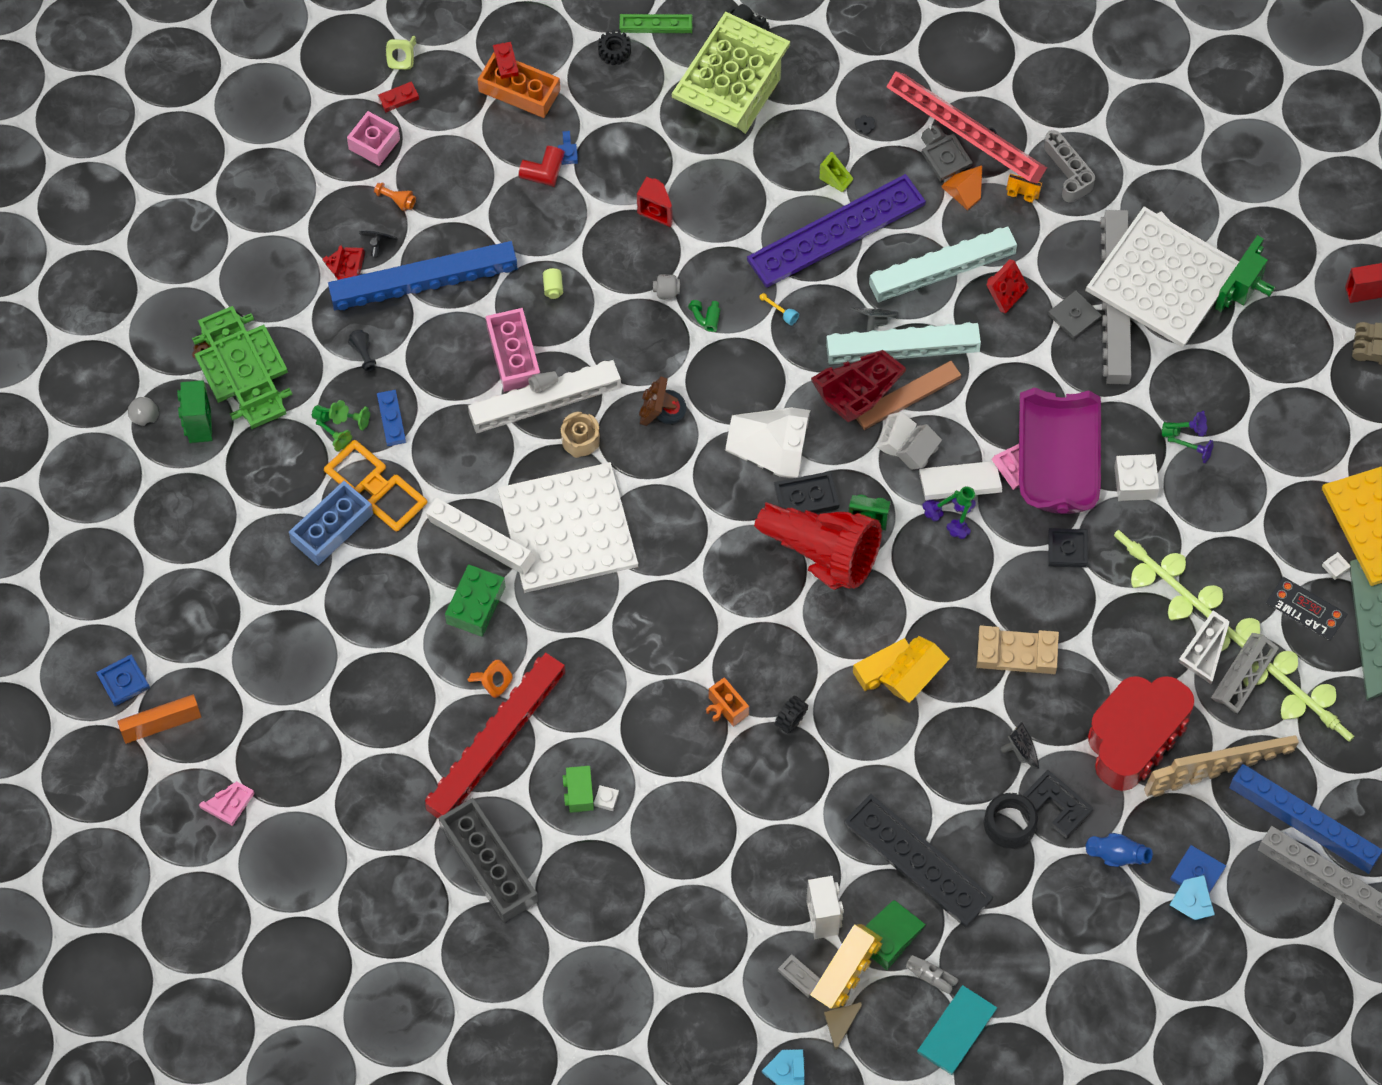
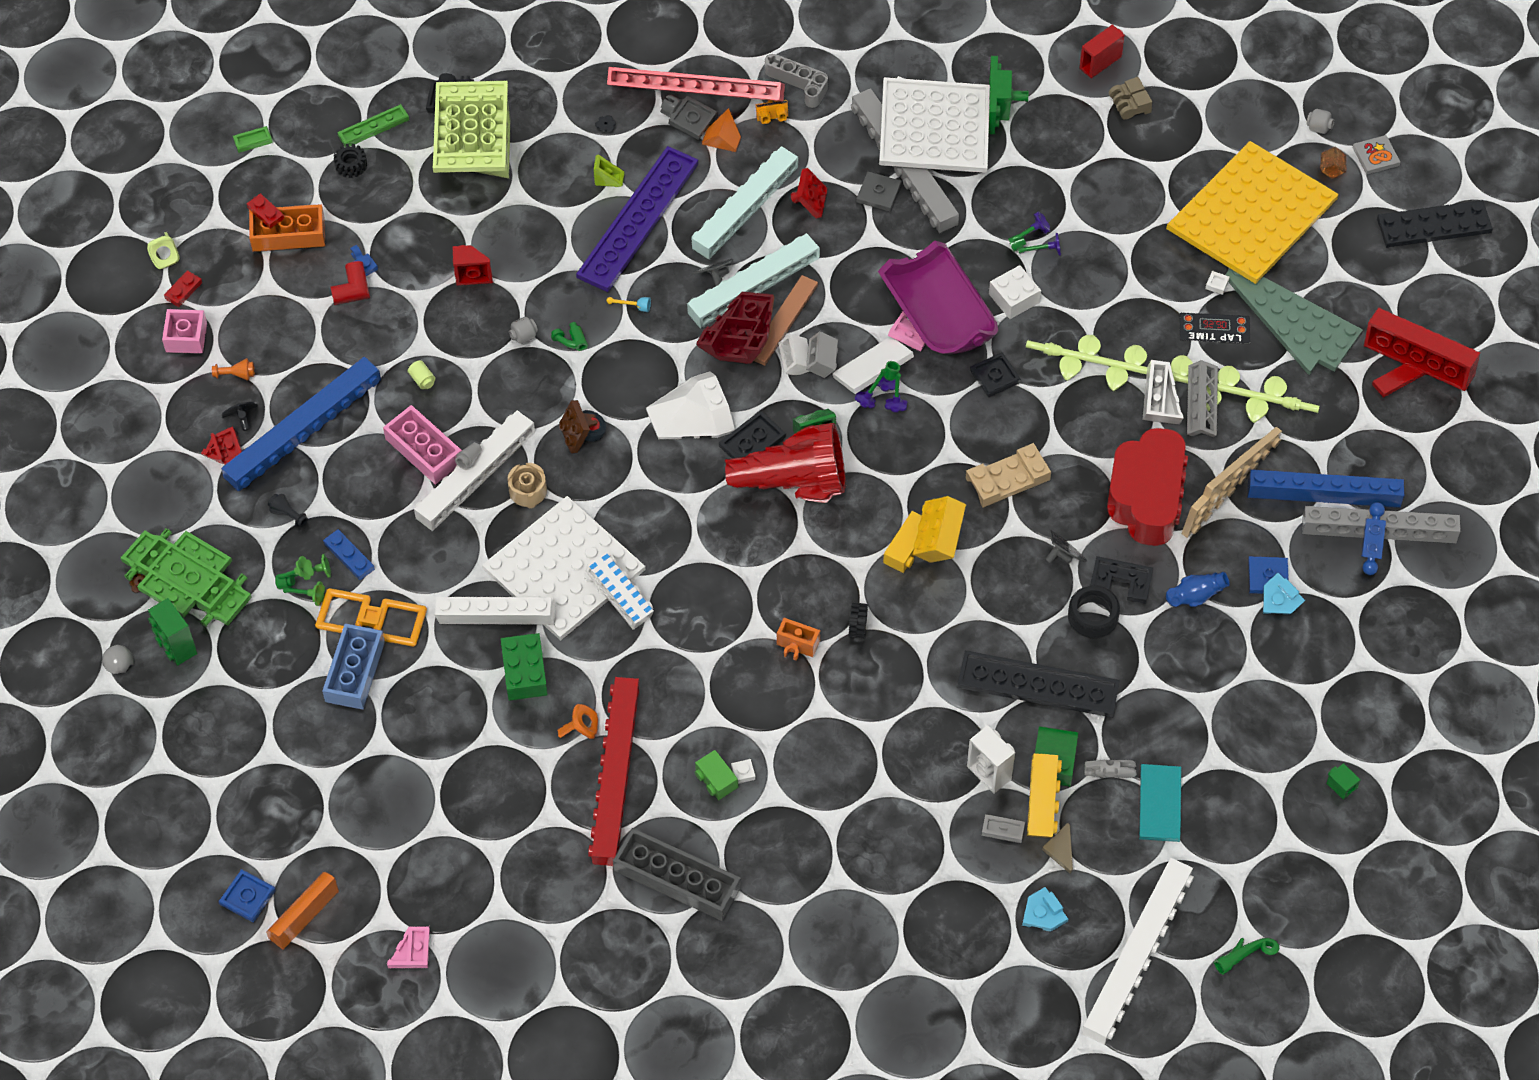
camera: 30 degrees left, 5 degrees down
none -> white brick [585,552,654,630]
none -> blue plate [1361,502,1386,575]

